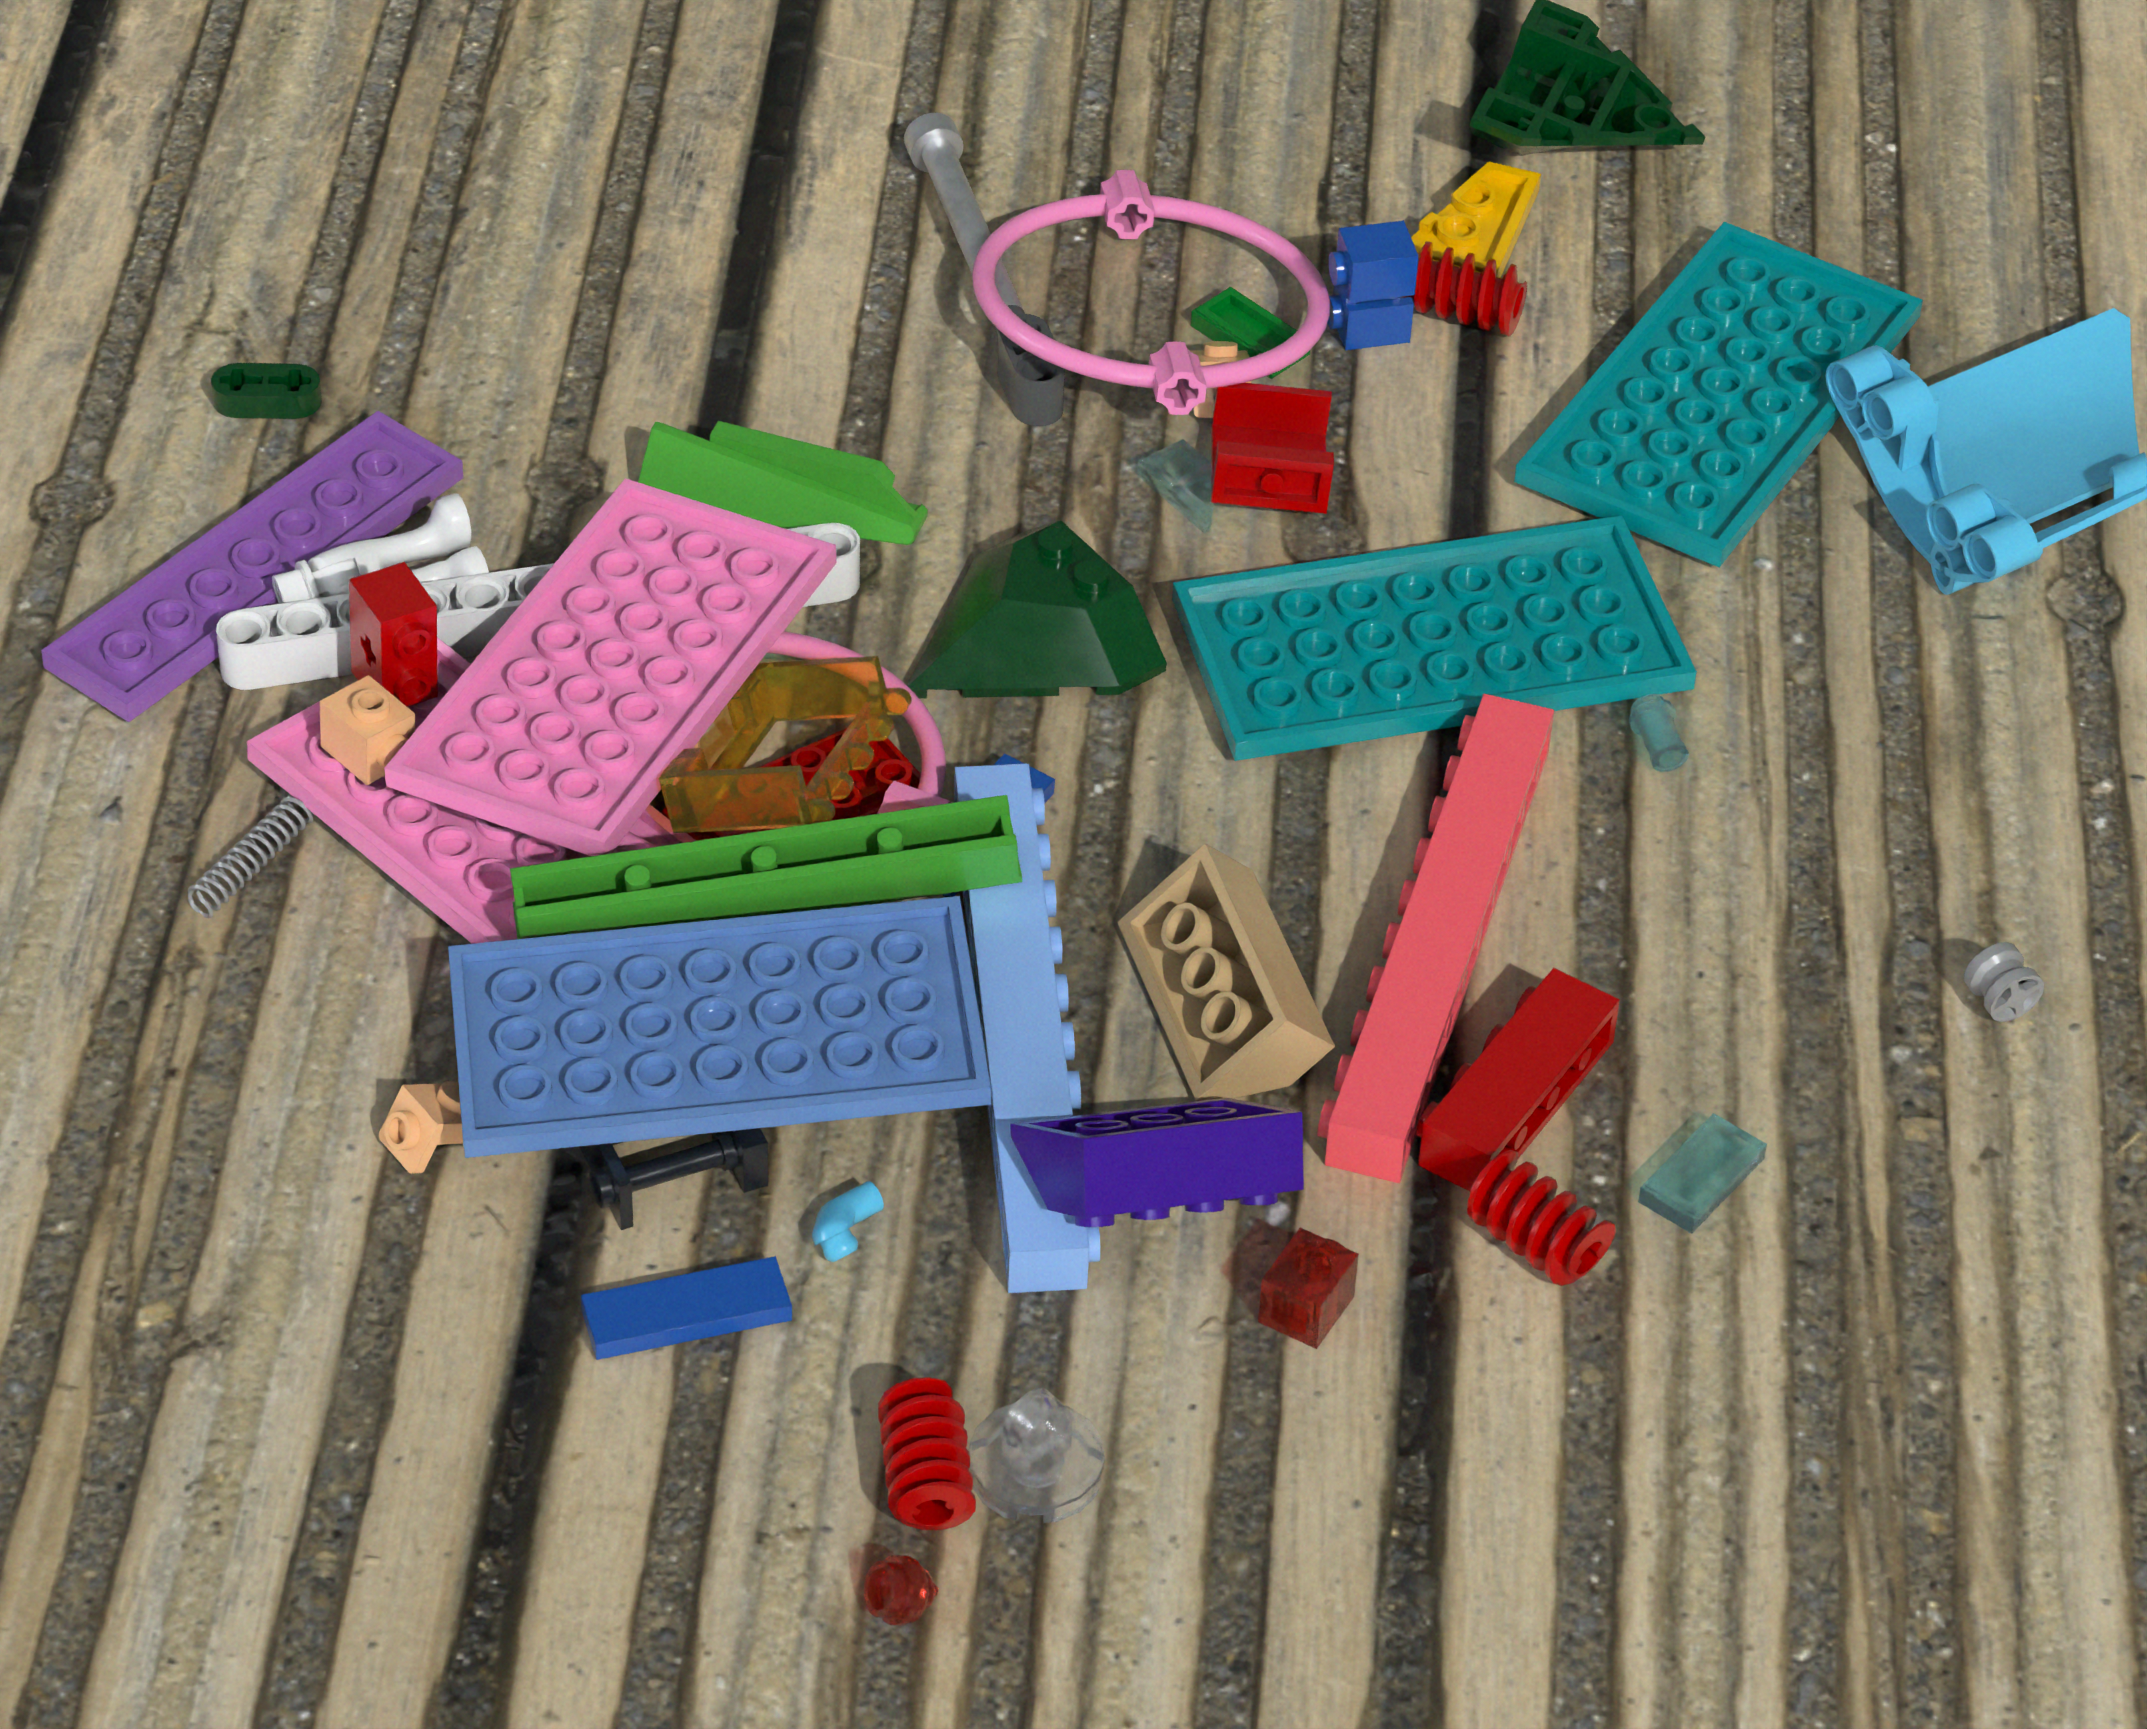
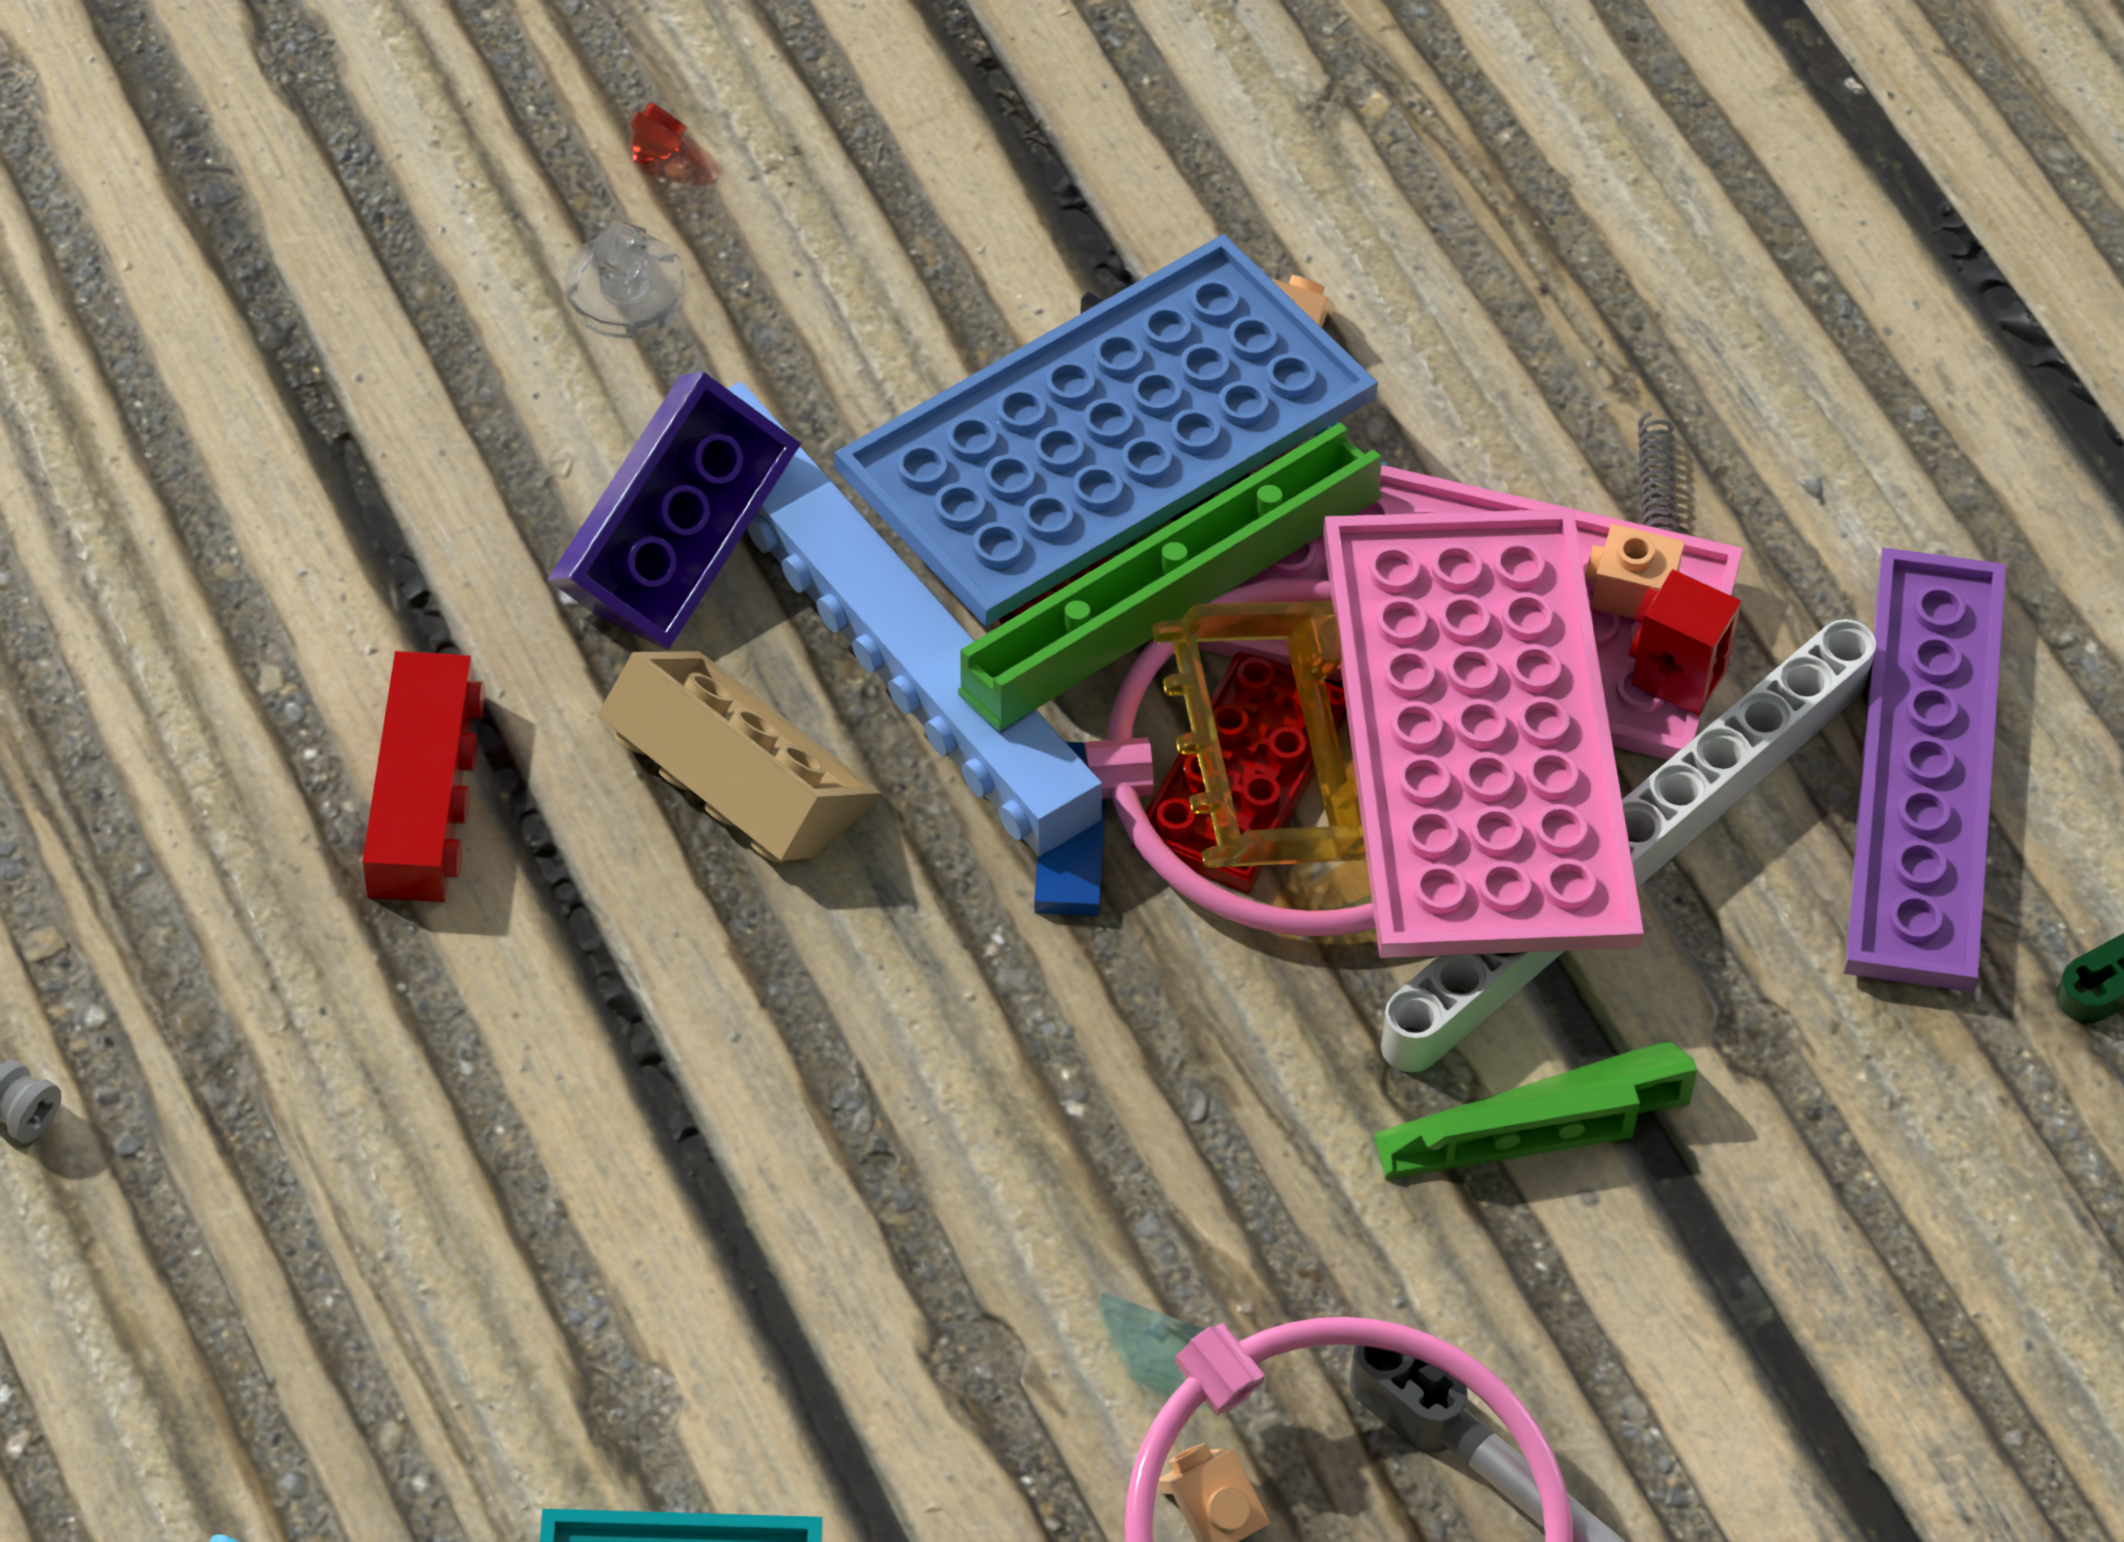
camera: 150 degrees right, 10 degrees up
white piece [272,493,489,604] -> none
blue tile [581,1256,792,1360] -> none
medium azure arm [812,1181,884,1262] -> none
red piece [878,1377,976,1530] -> none
dark green wedge [907,520,1167,699] -> none
teal plate [1172,515,1697,761] -> none
red panel [1211,383,1334,514] -> none
clear red brick [1258,1227,1359,1349] -> none
coral brick [1317,694,1554,1184] -> none
red piece [1467,1150,1616,1286] -> none
clear light blue pin [1629,694,1689,772] -> none
clear light blue tile [1638,1113,1767,1234] -> none

